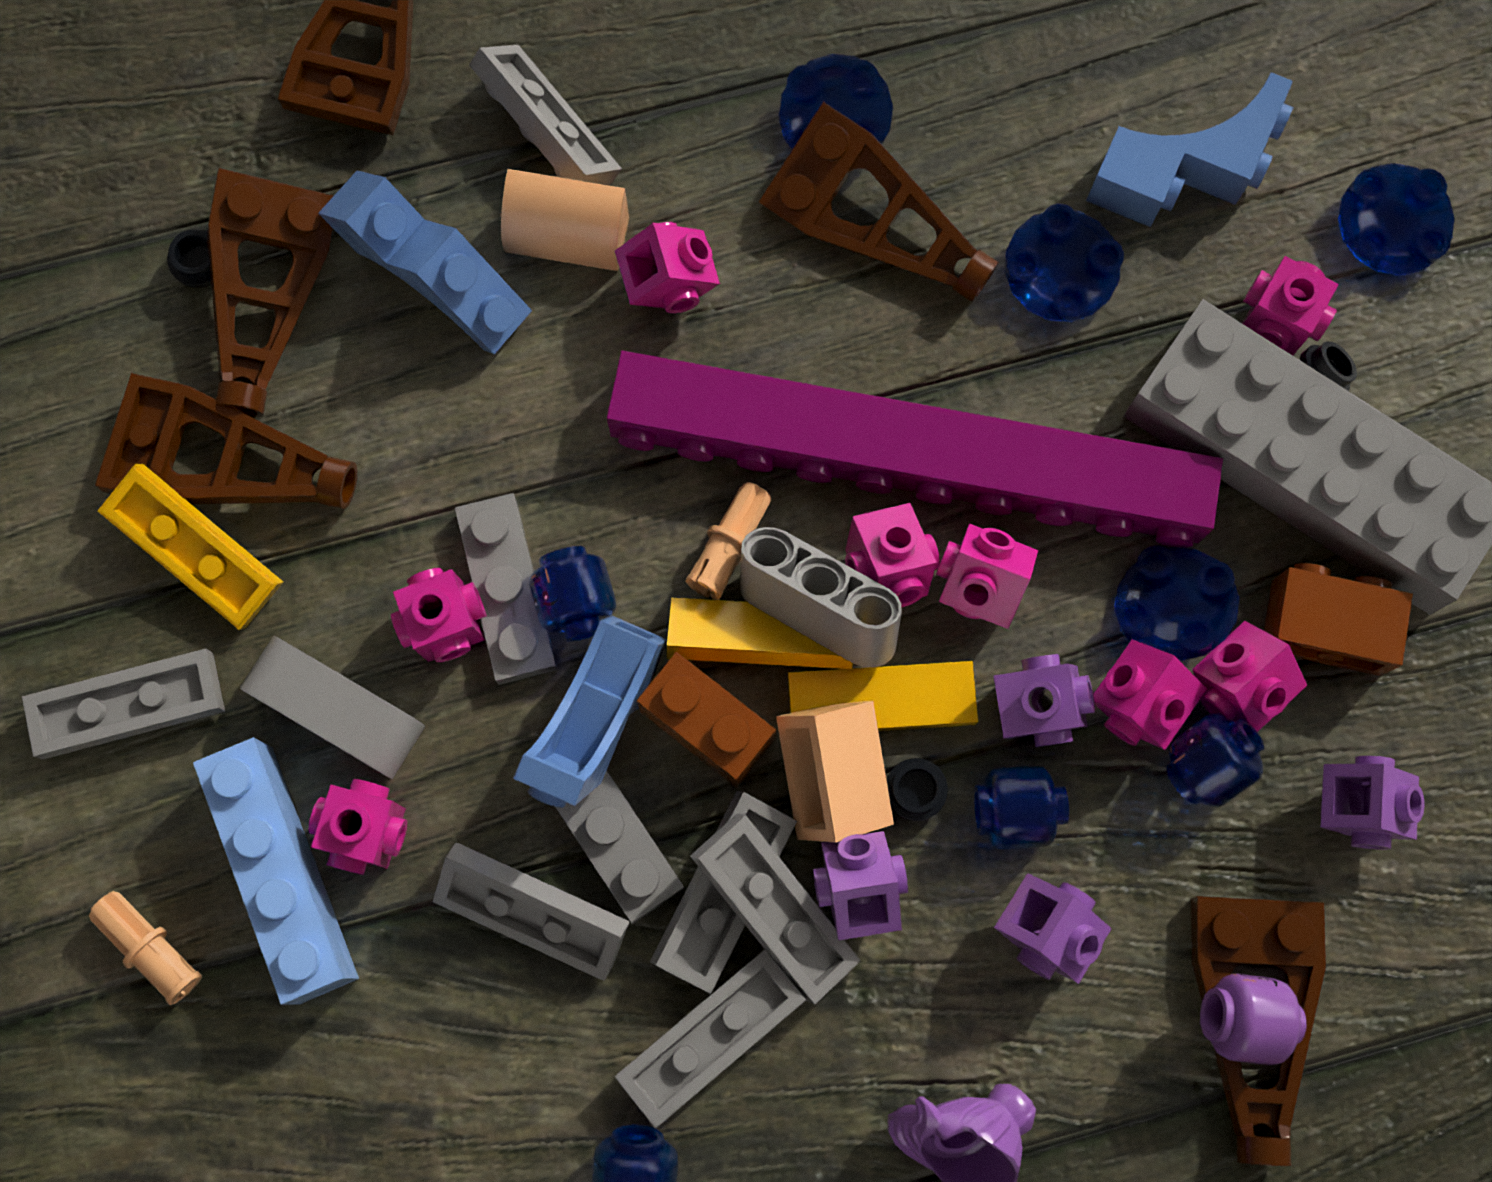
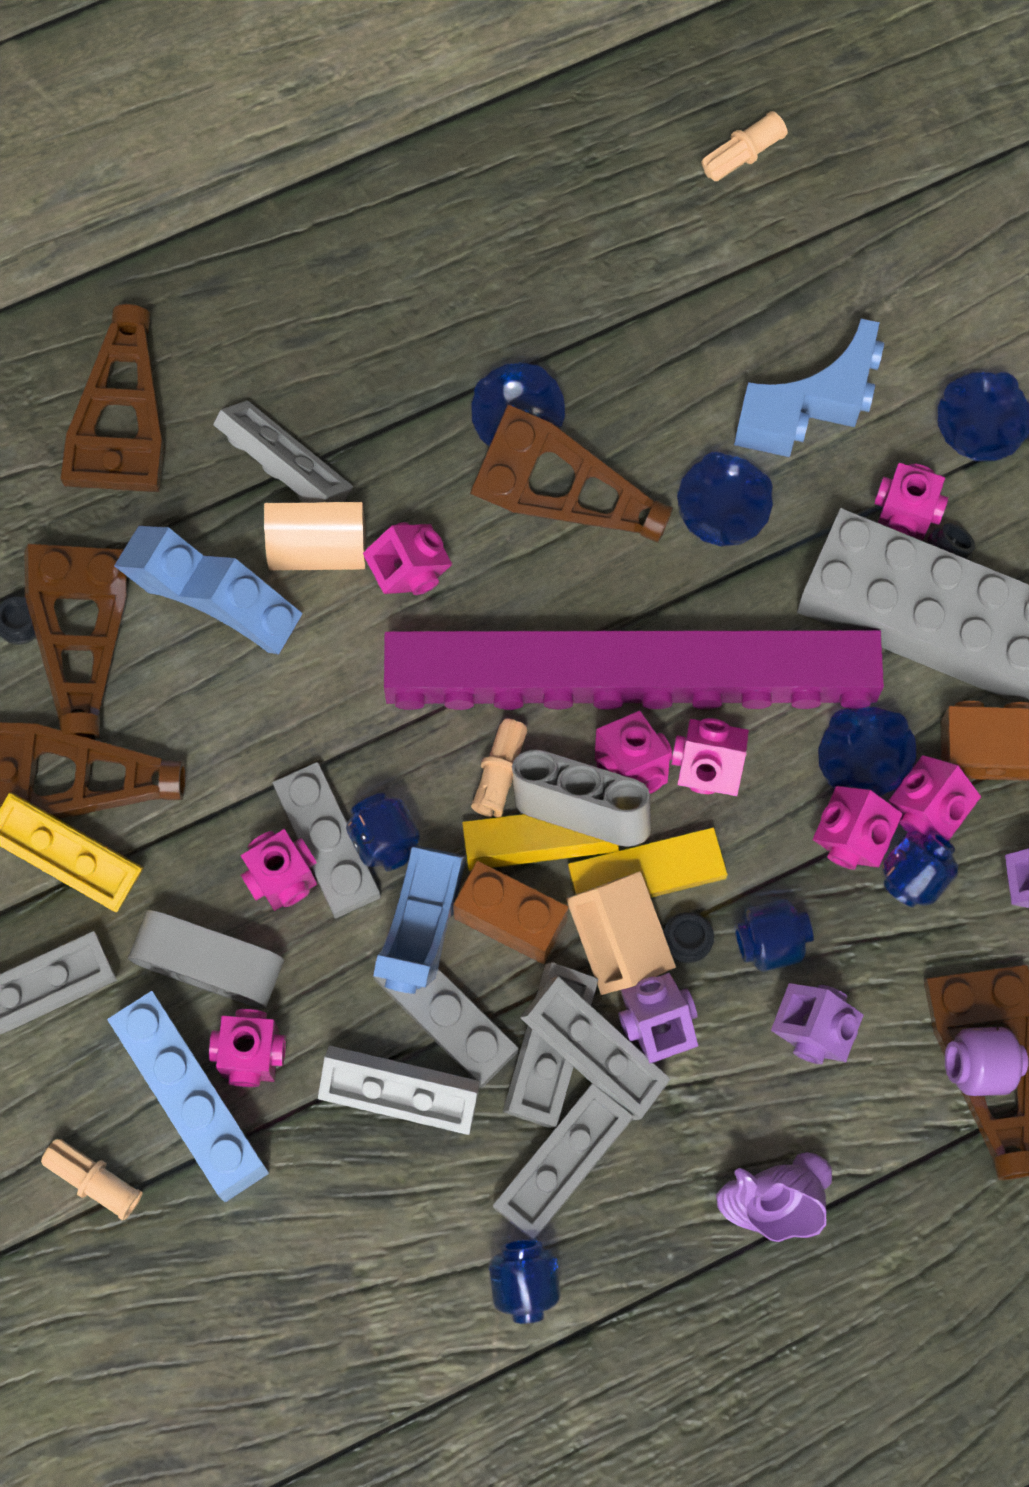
camera: 10 degrees left, 5 degrees down
medium lavender brick [994,654,1095,747] -> none

